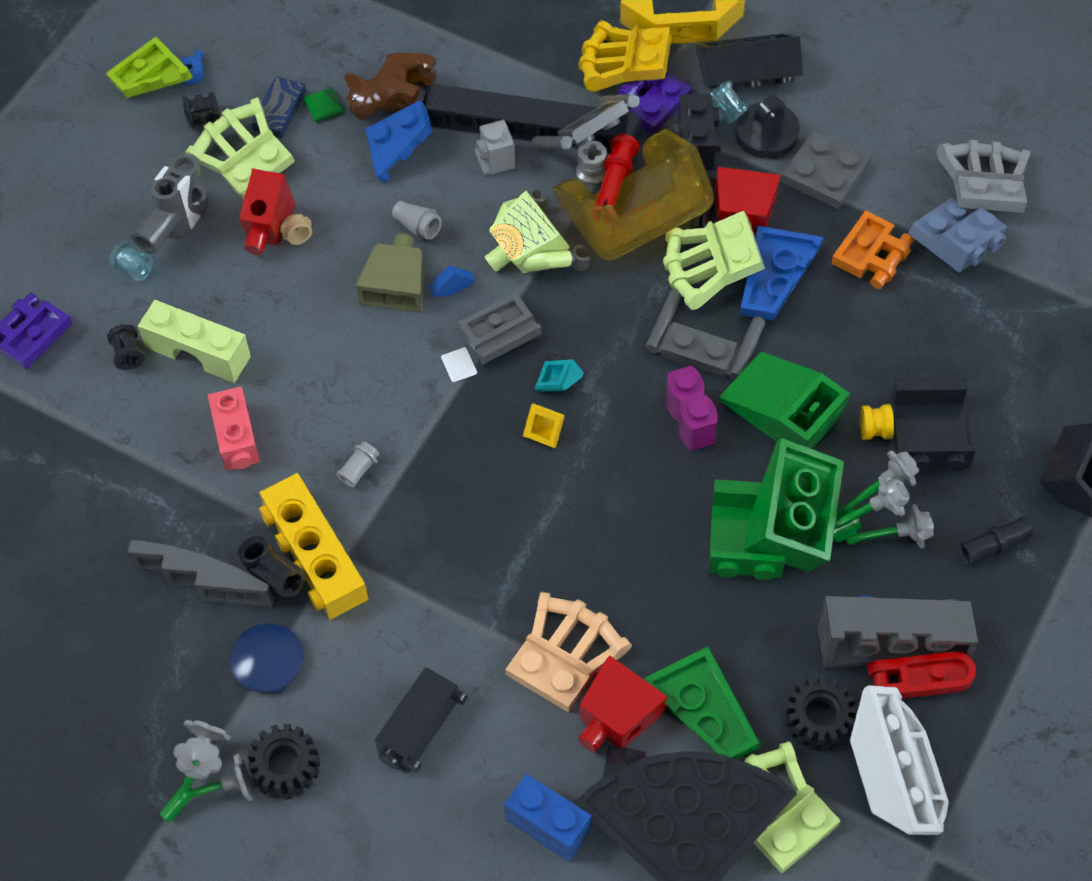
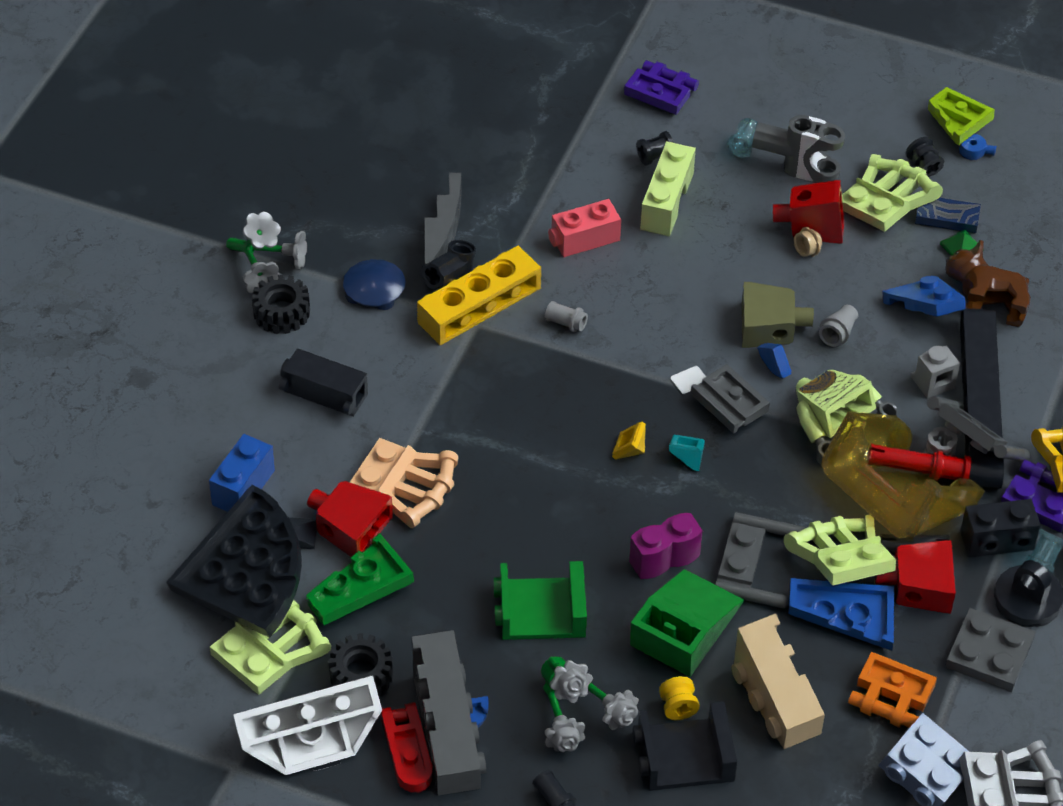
camera: 80 degrees right, 10 degrees down
green slope [744,438,844,572] -> none
none -> tan wedge [731,613,825,749]

